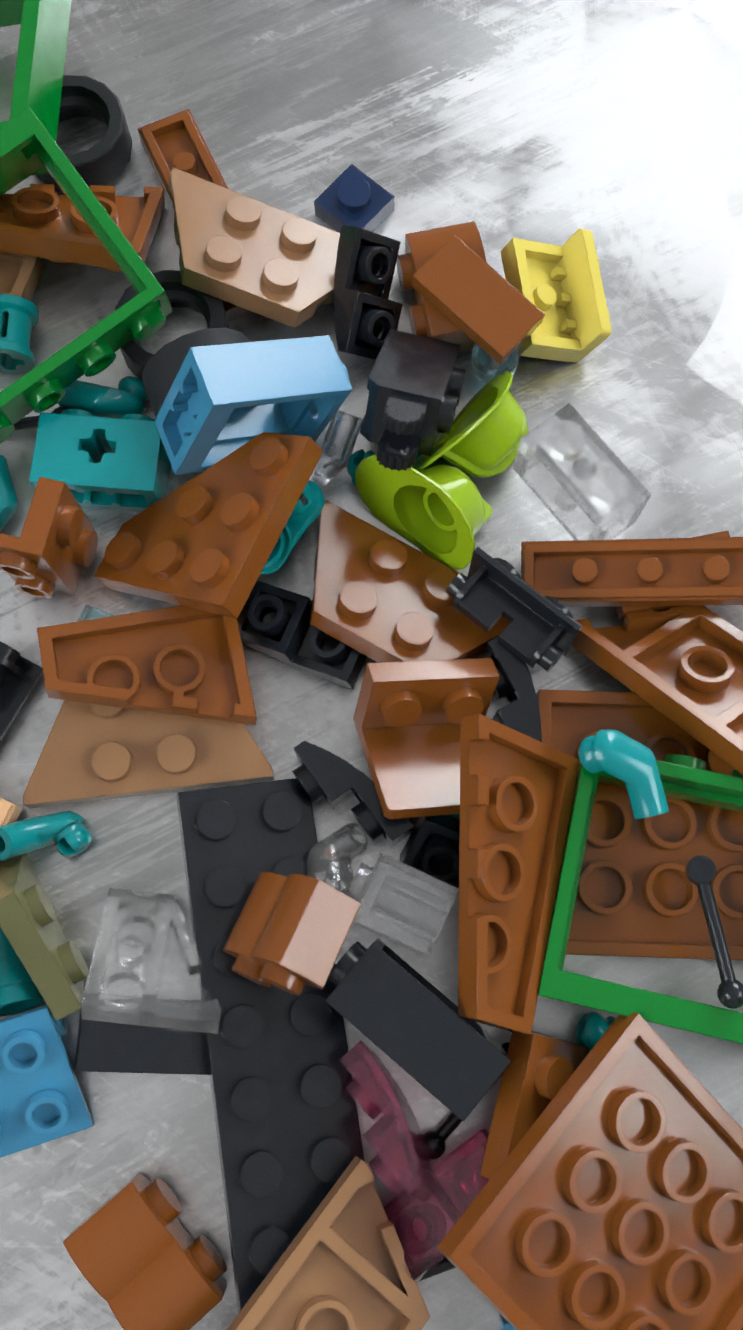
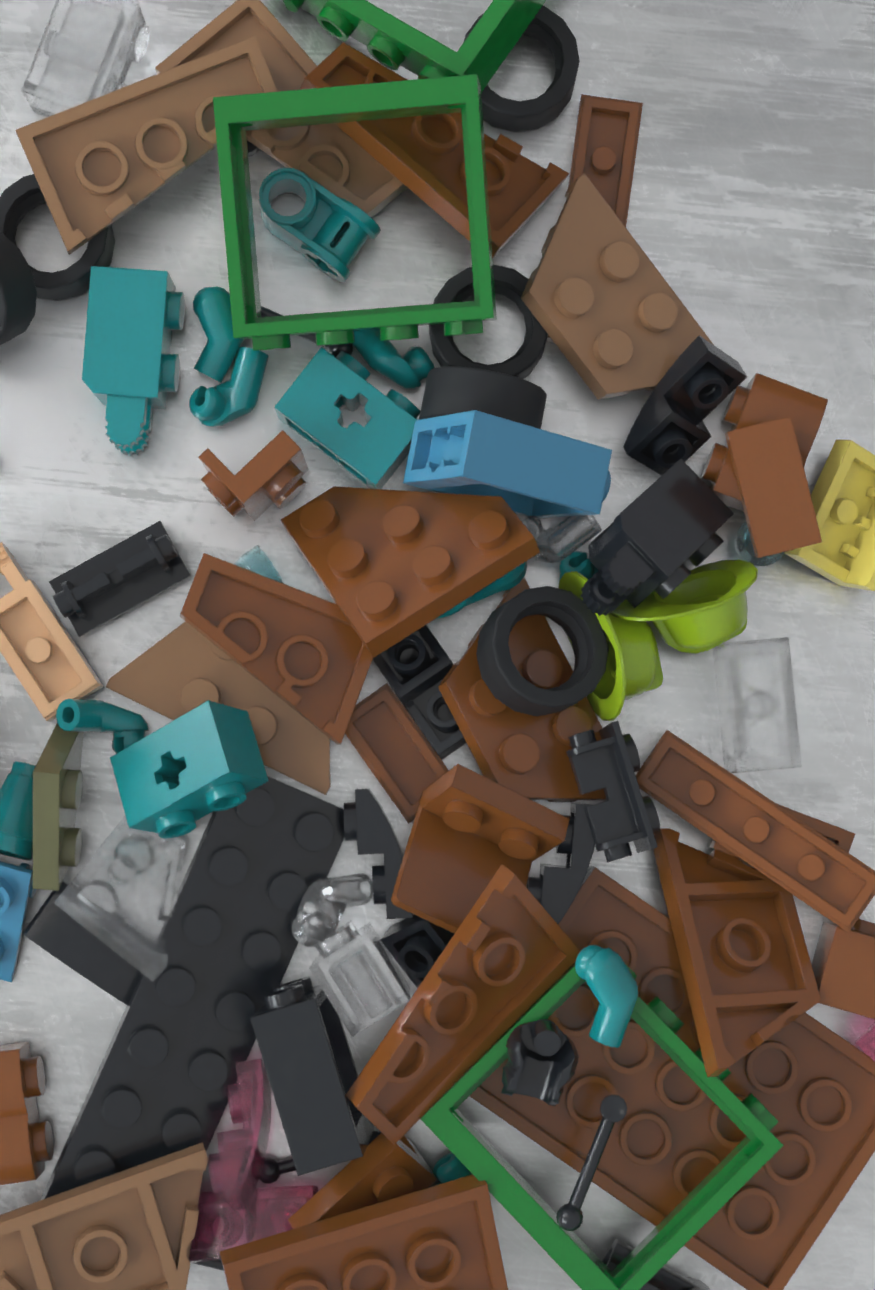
camera: 25 degrees right, 10 degrees up
dark orange brick [223,872,361,996] -> none
dark blue plate [314,164,395,233] -> none
none -> teal brick [110,700,269,839]
none -> dark orange tile [345,683,449,824]
none -> black tyre [476,586,609,716]
none -> black arm [501,1019,579,1106]

